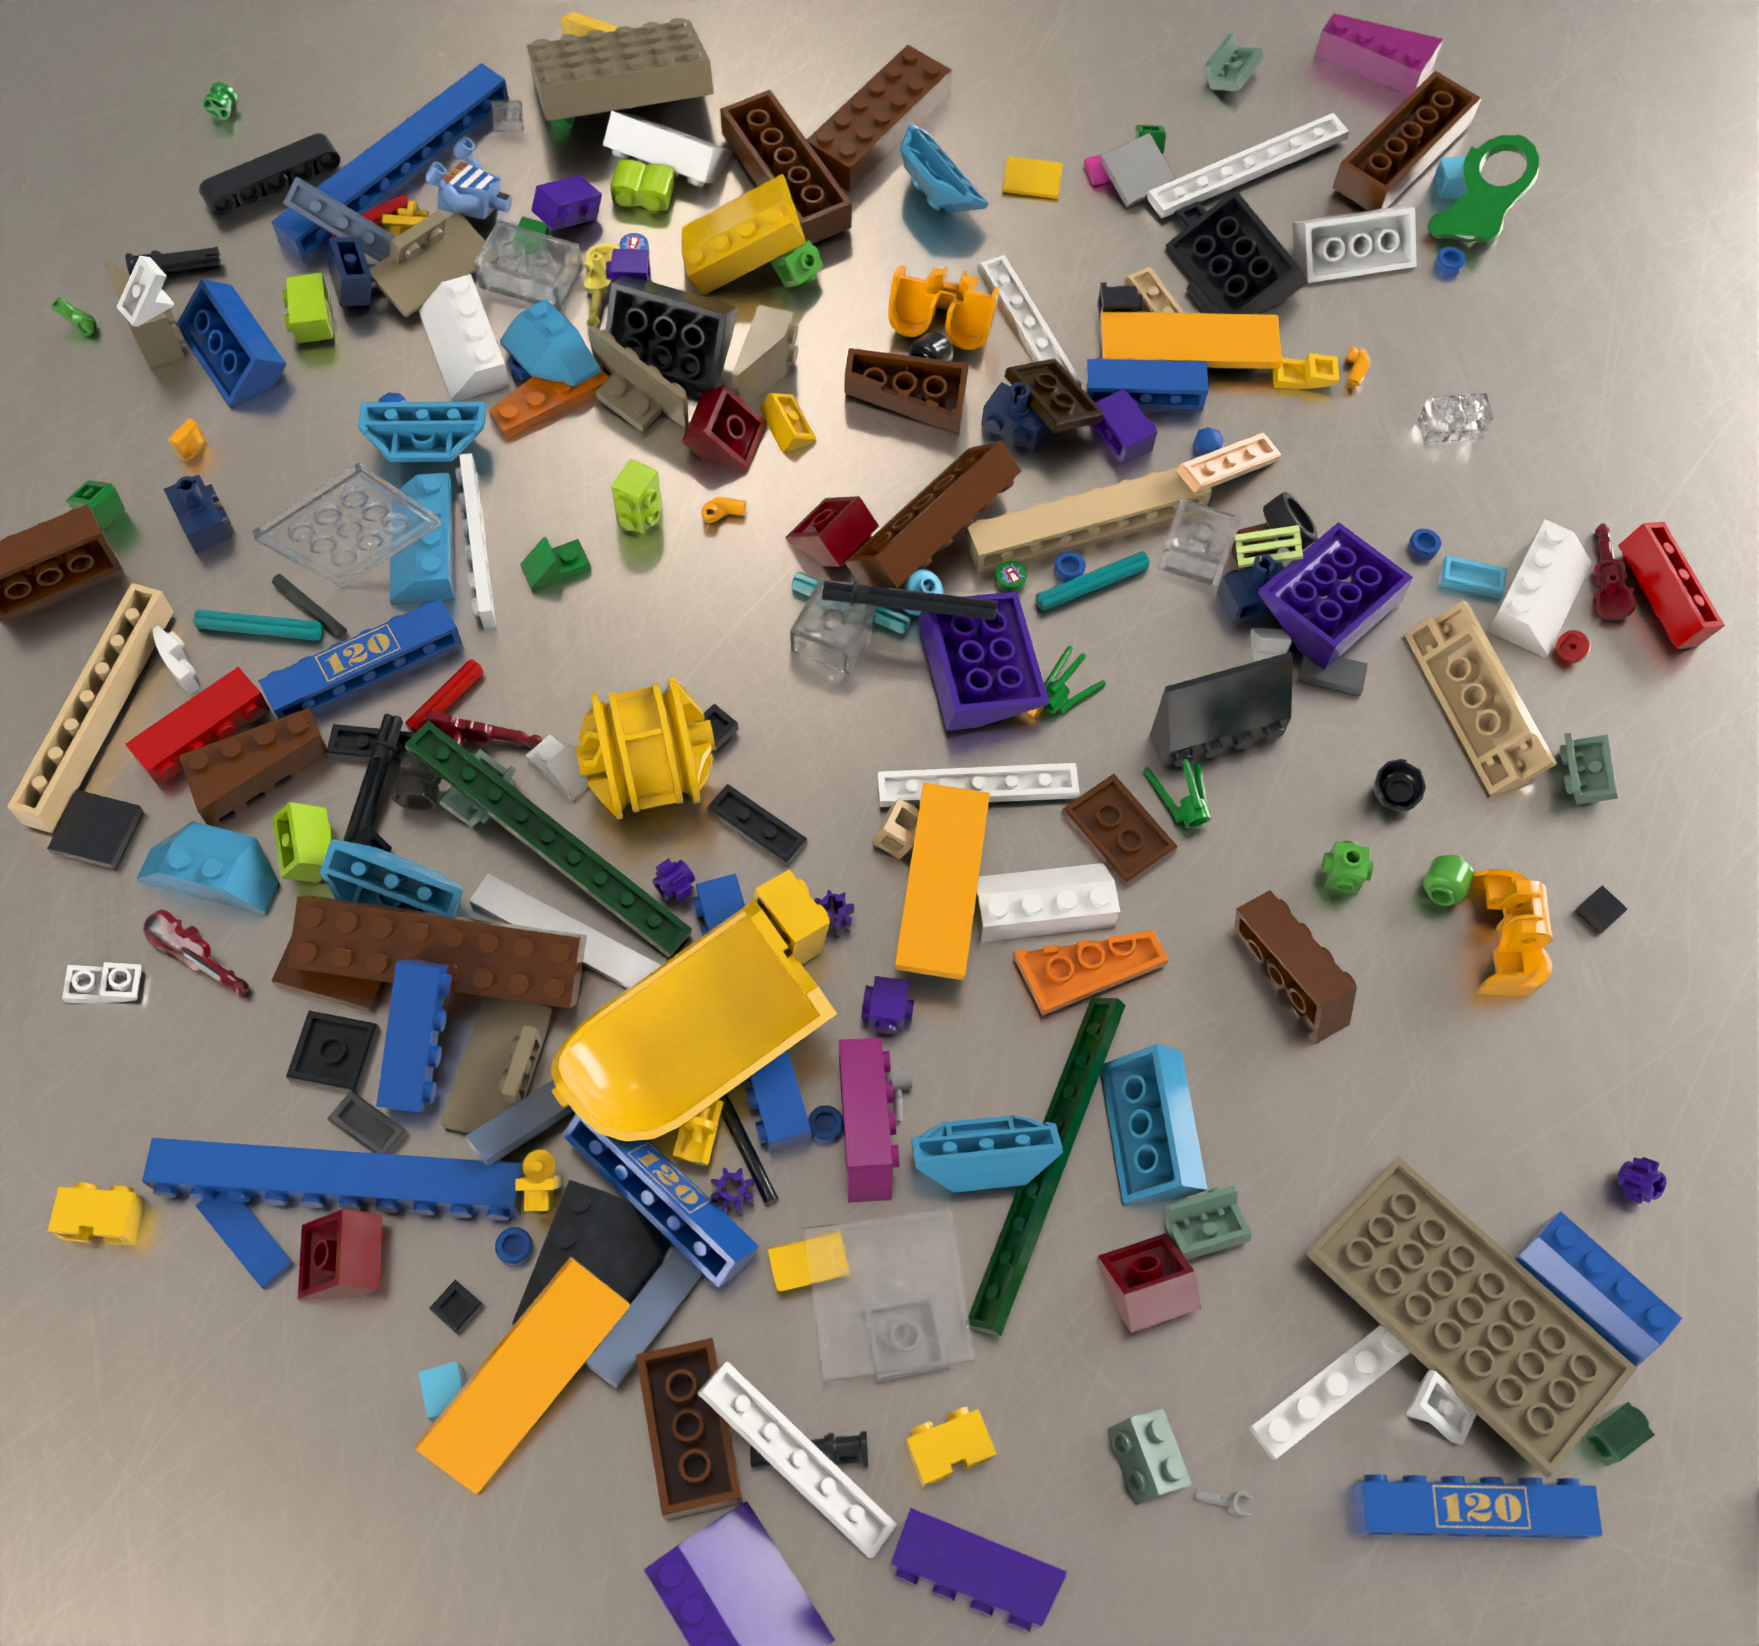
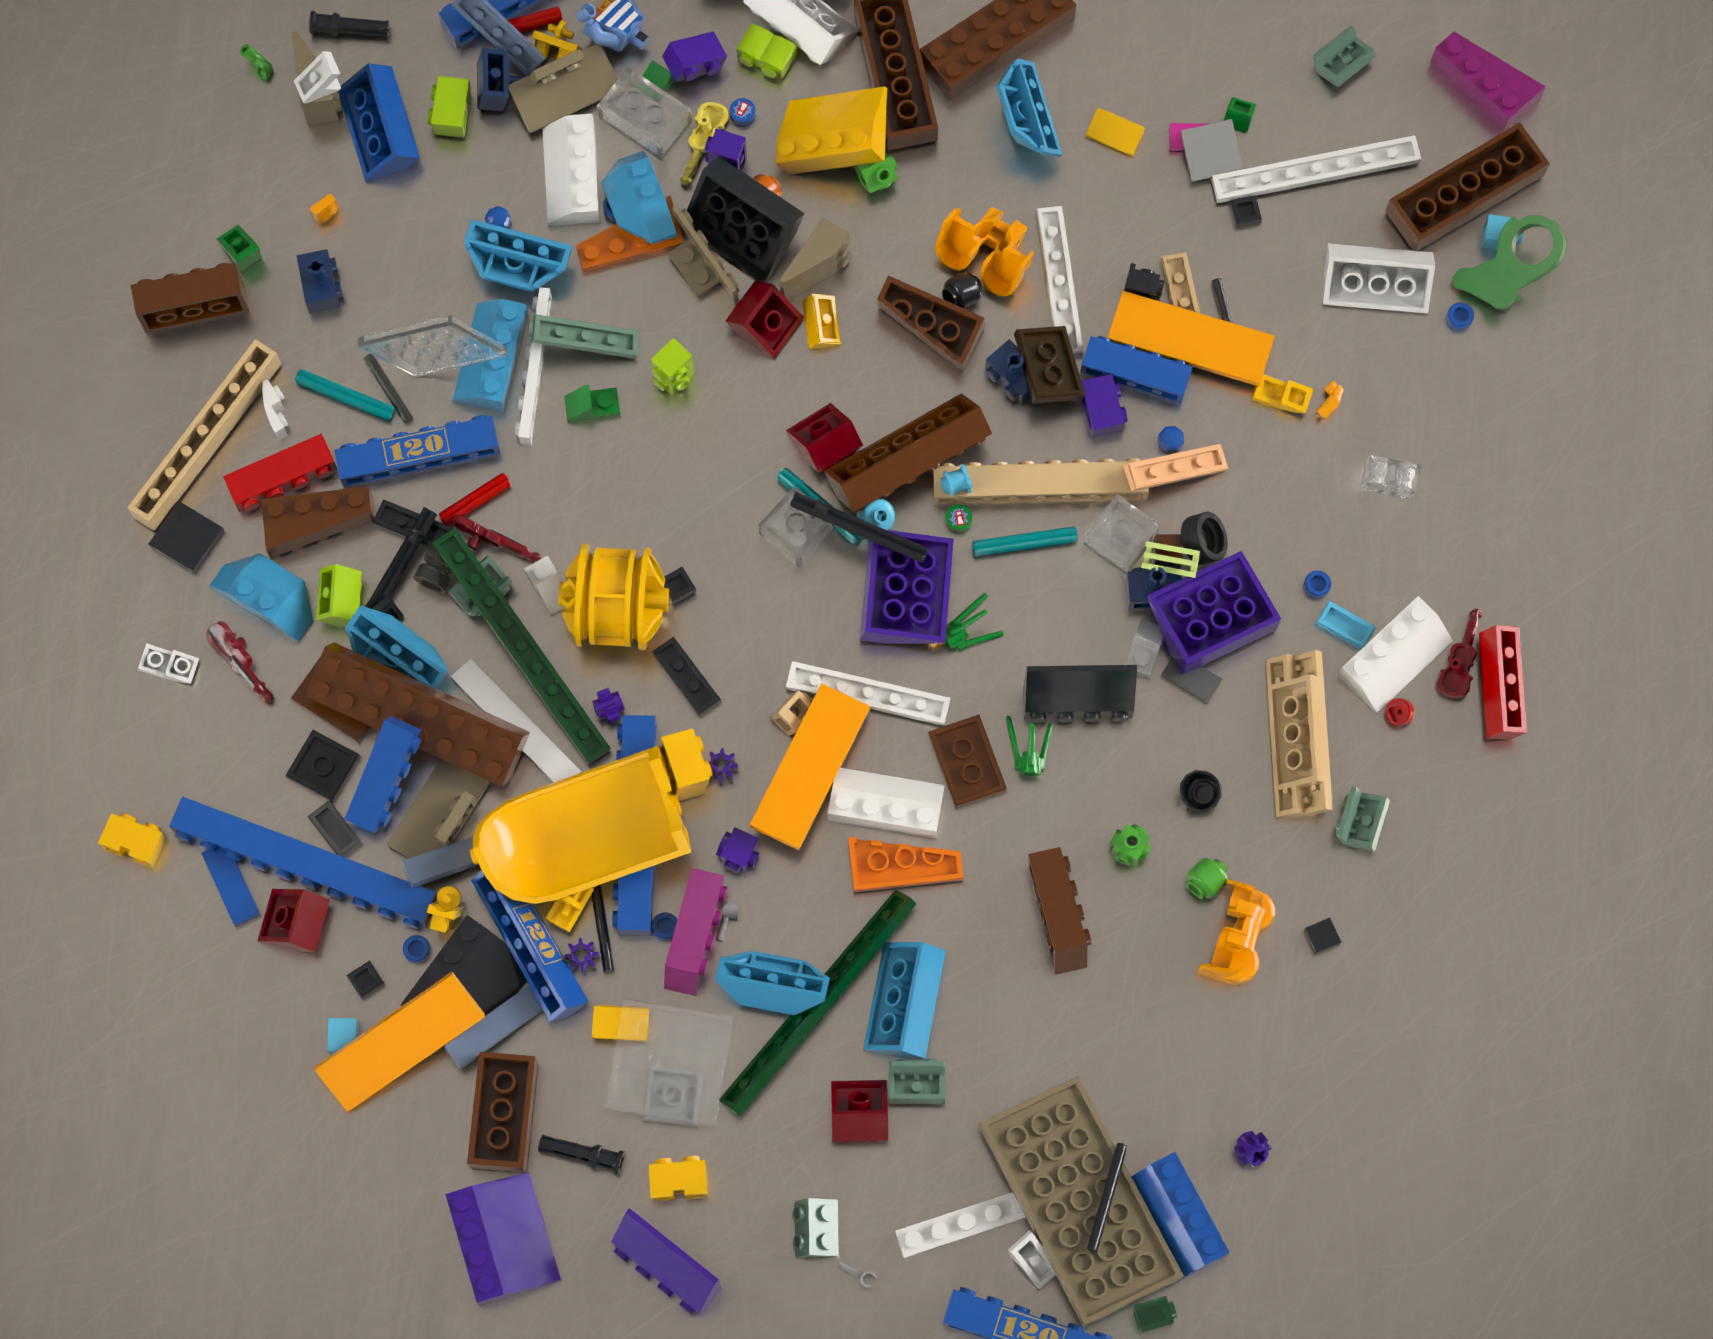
camera: 20 degrees right, 10 degrees up
white plate [697,1361,897,1558] -> none
light orange arm [701,496,746,522] -> none
blue tile [1053,552,1086,583] -> none
black slope [1165,189,1307,314] -> none
none -> sand green plate [531,314,639,359]
none -> medium azure brick [940,464,973,497]
none -> black bar [1087,1143,1128,1252]

